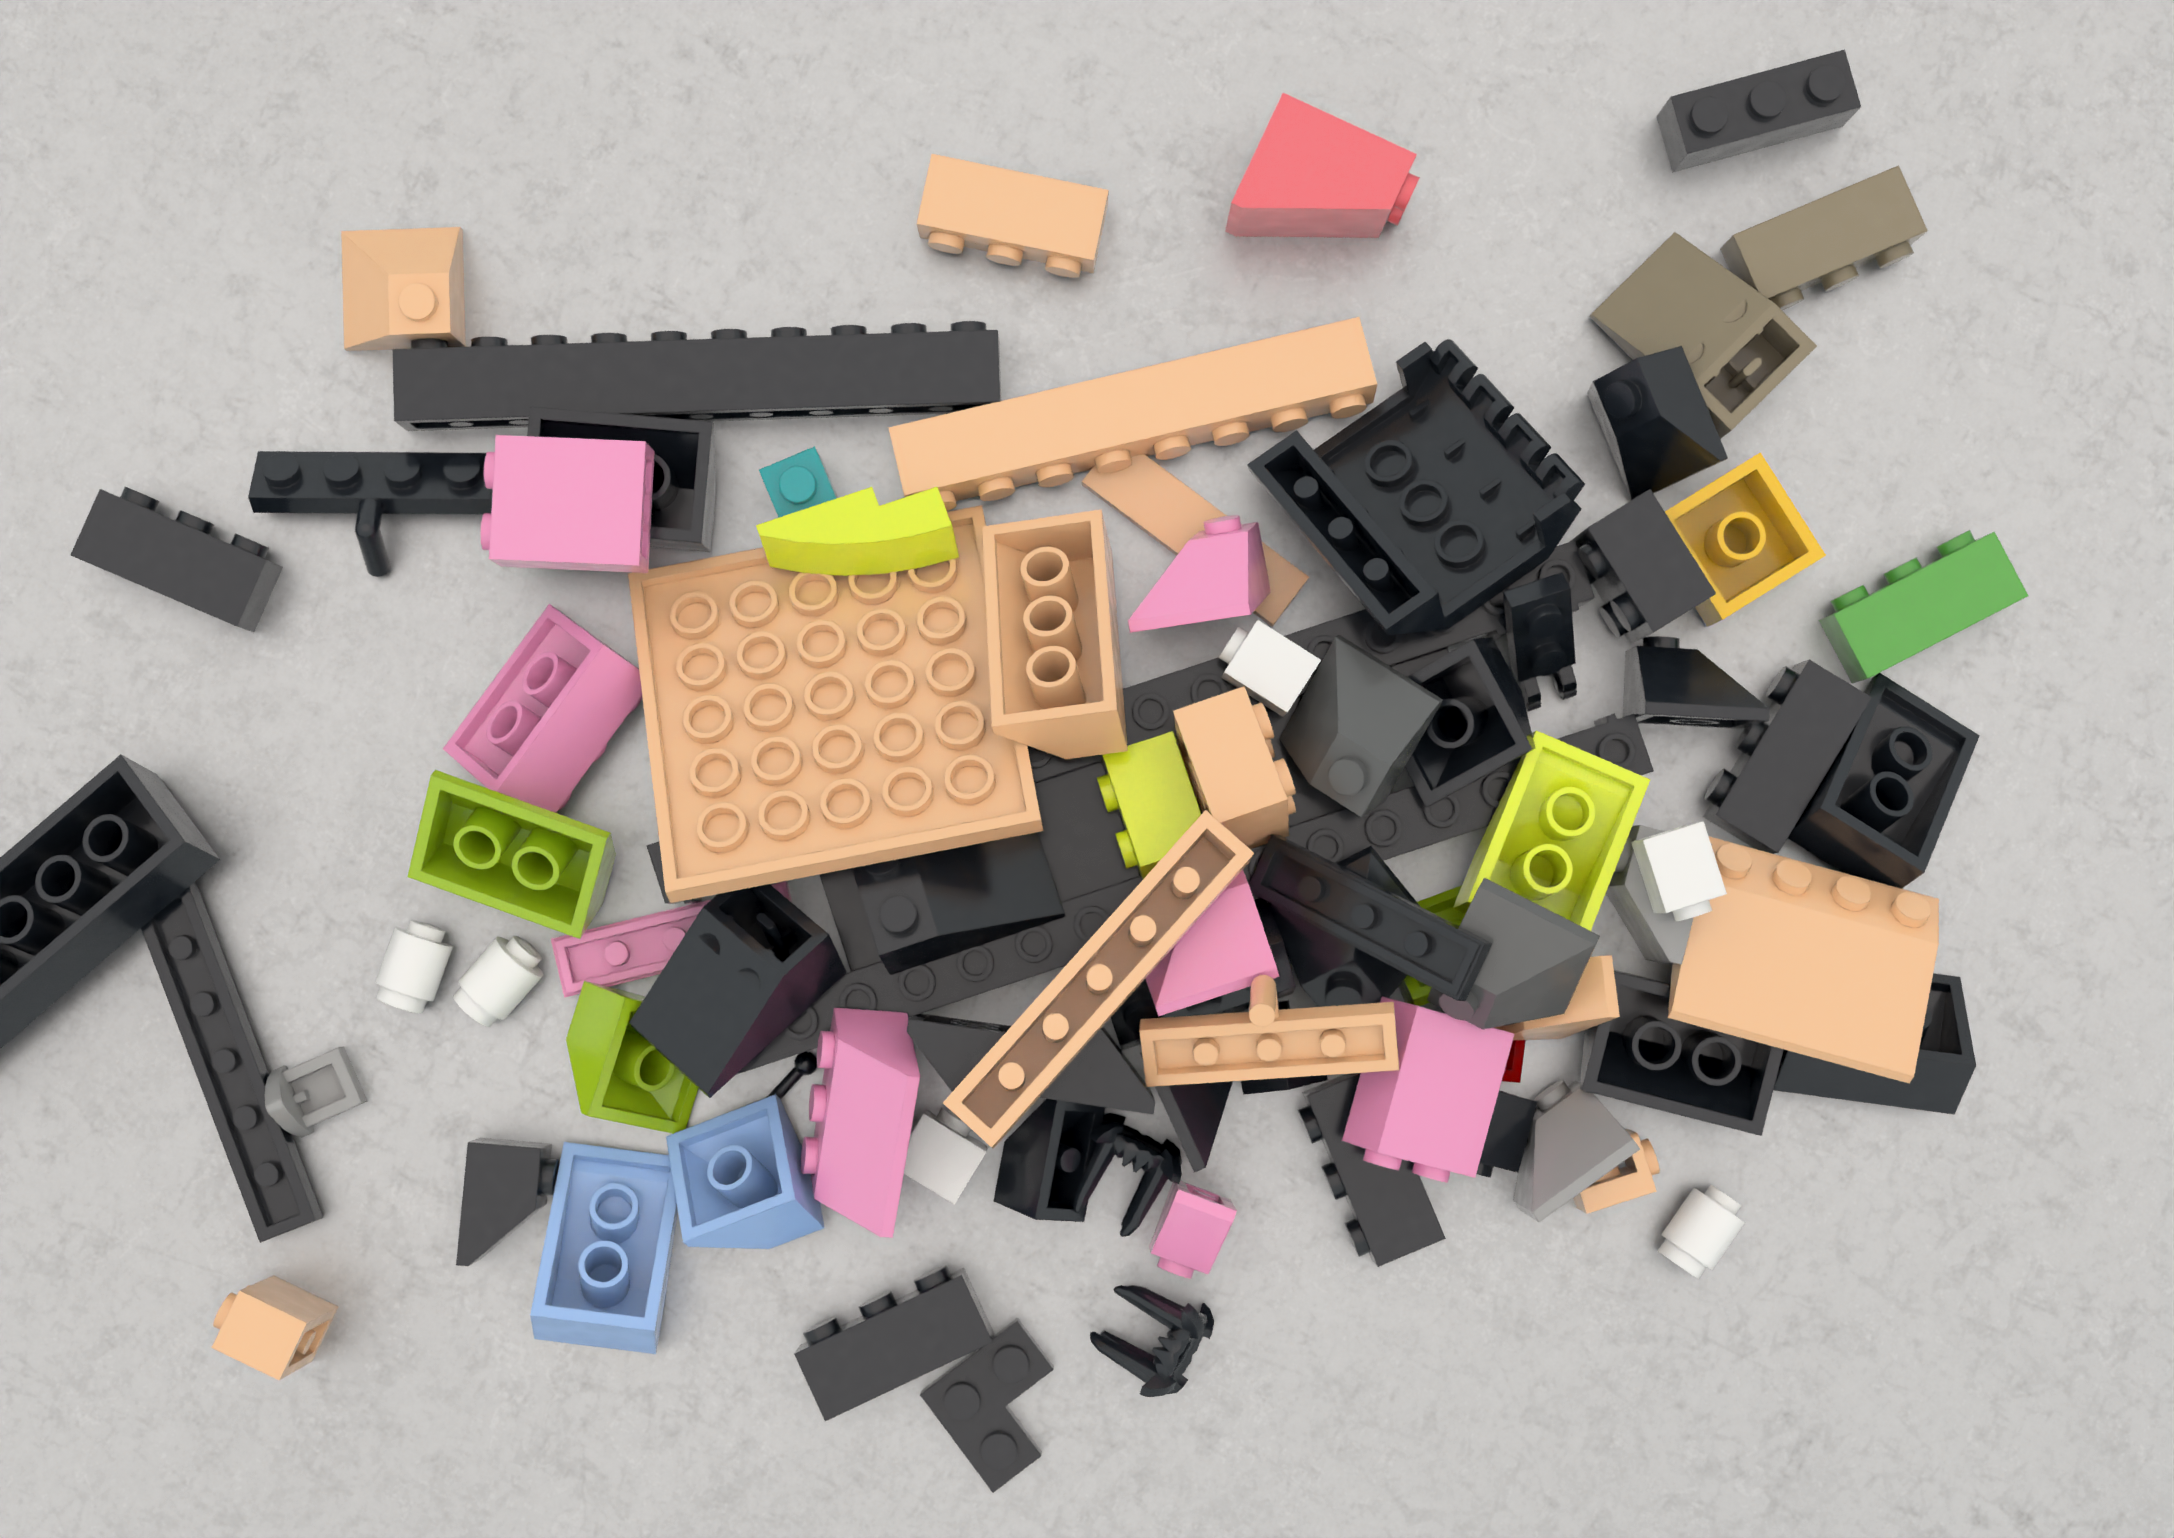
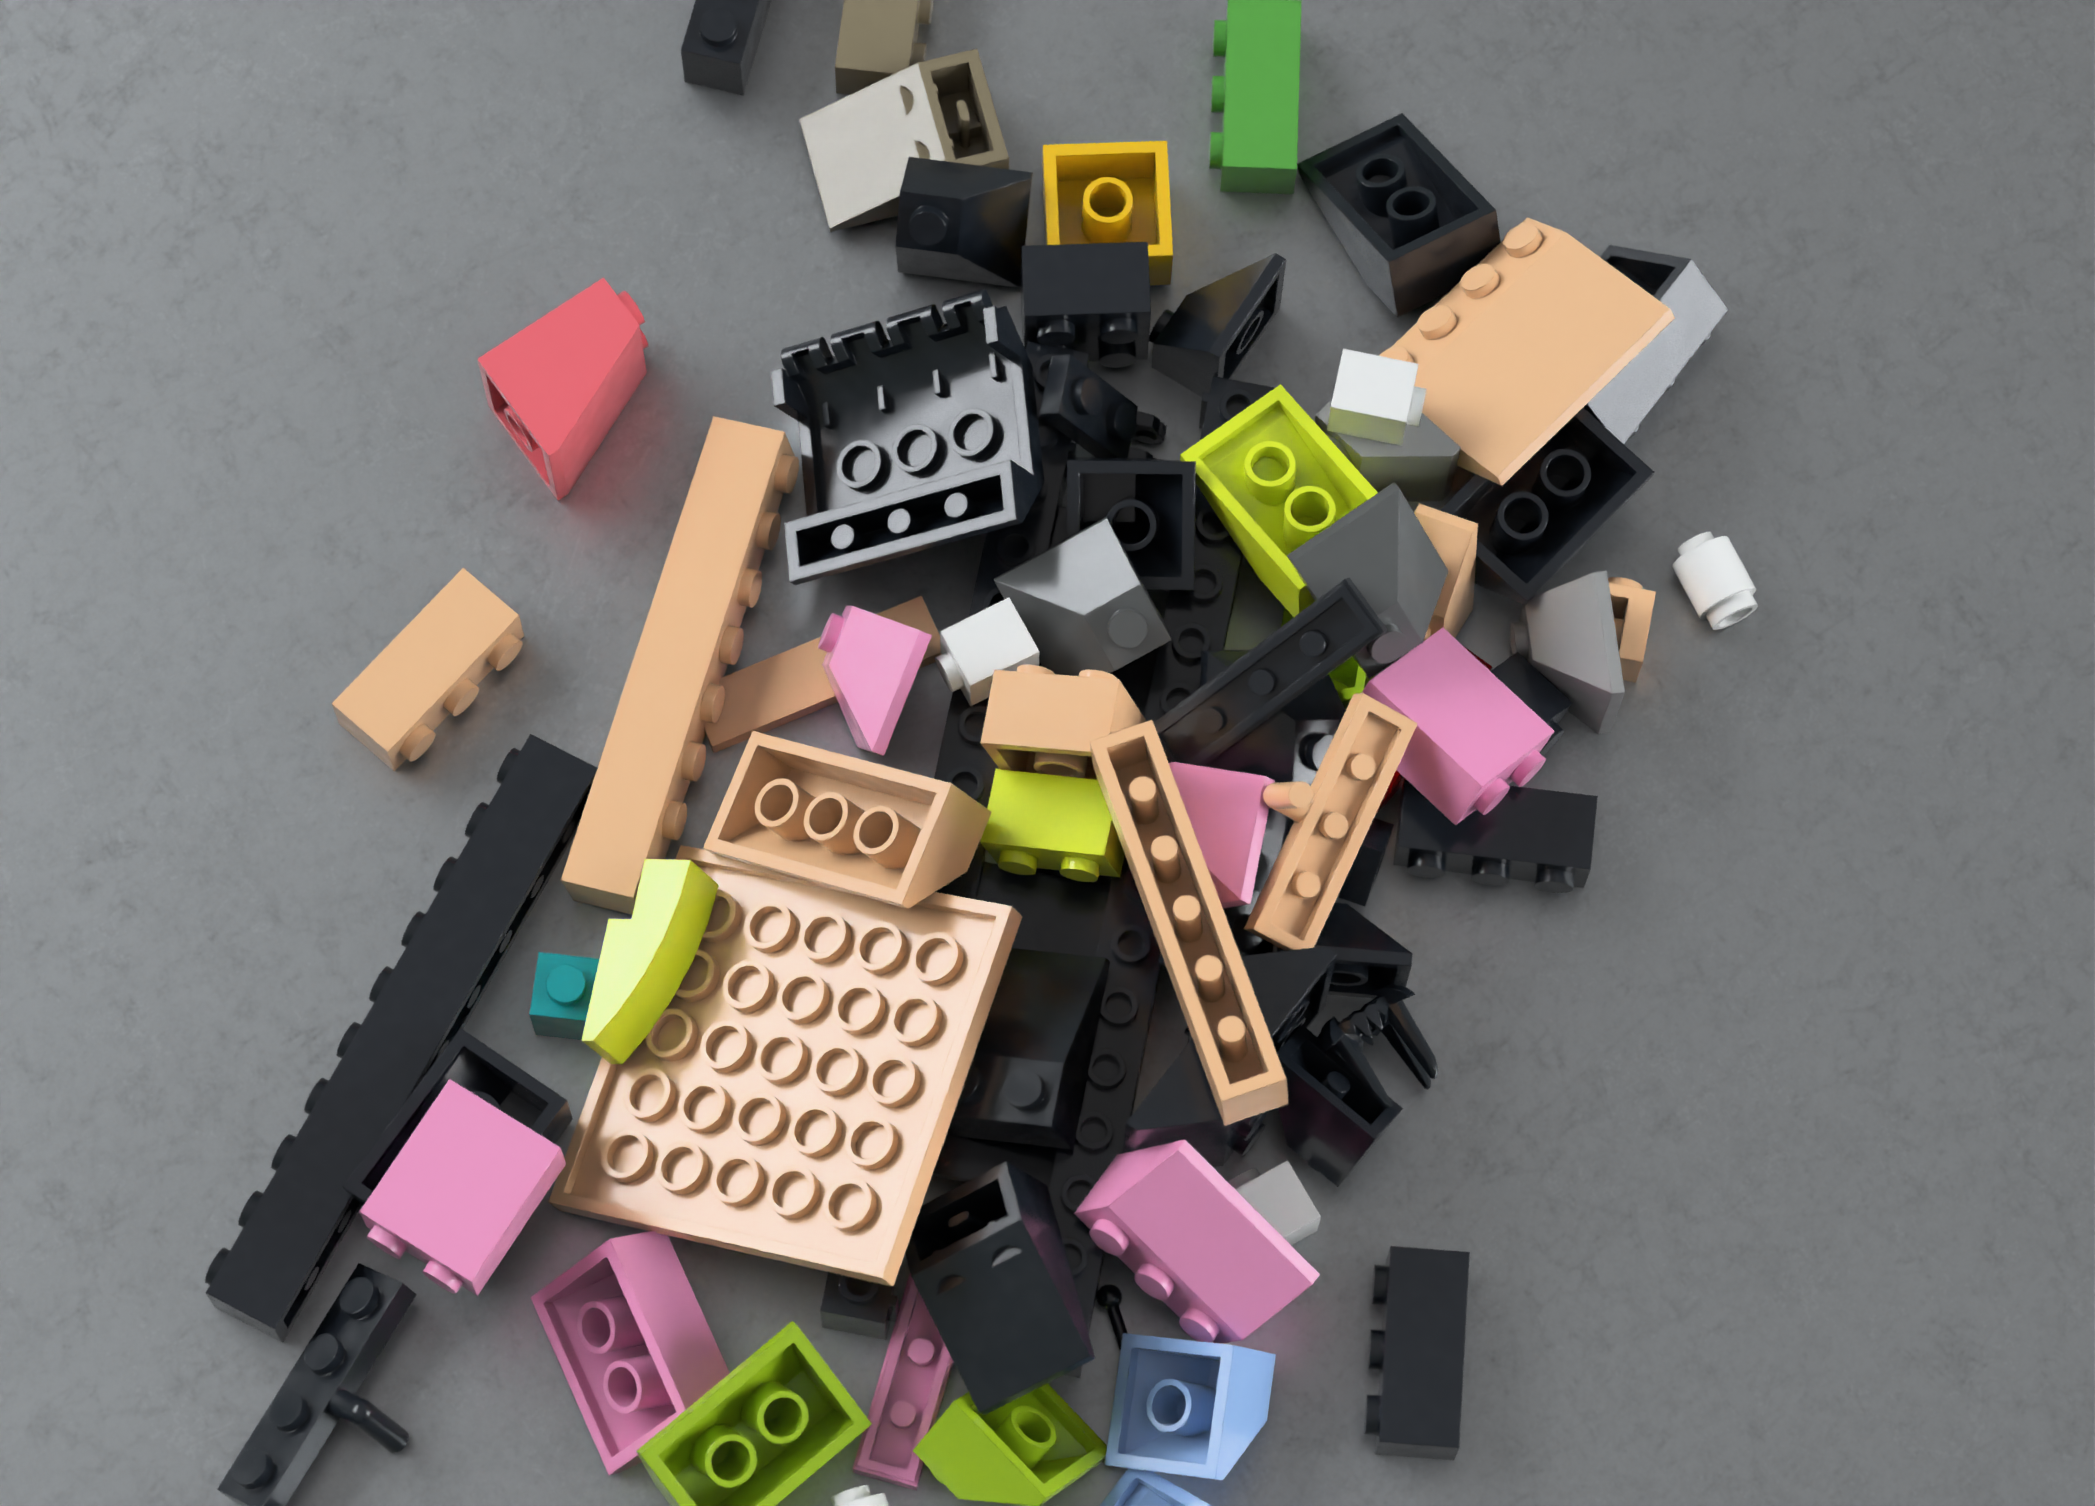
camera: 60 degrees left, 15 degrees down
light nougat slope [341,227,466,351] -> none
black plate [920,1318,1054,1493] -> none
black piece [1090,1285,1214,1397] -> none
bright pink slope [1149,1181,1237,1279] -> none
black brick [1703,659,1872,854] -> none

